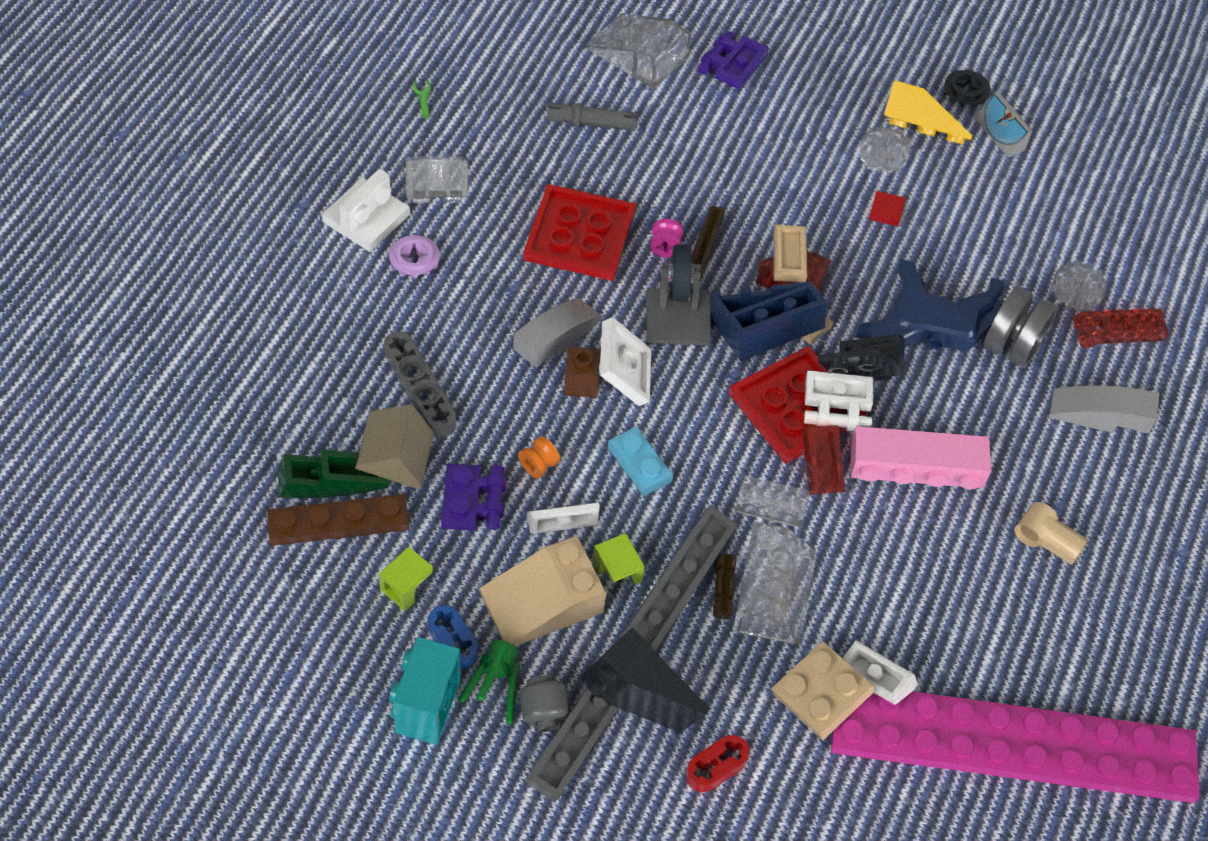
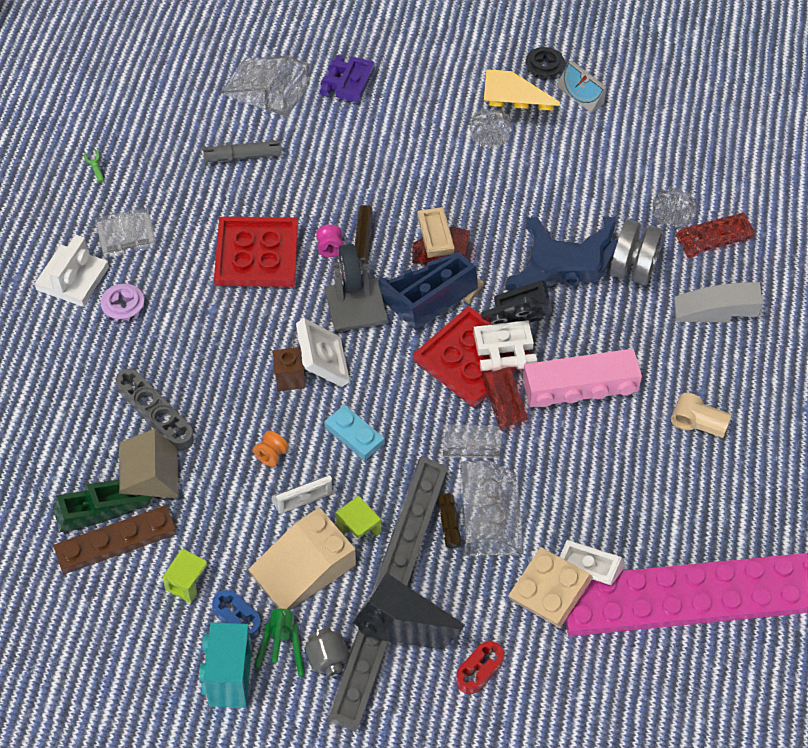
camera: 10 degrees left, 0 degrees up
dark purple plate [441,464,507,531] -> none
light grey slope [513,298,602,368] -> none
red tile [869,191,906,227] -> none

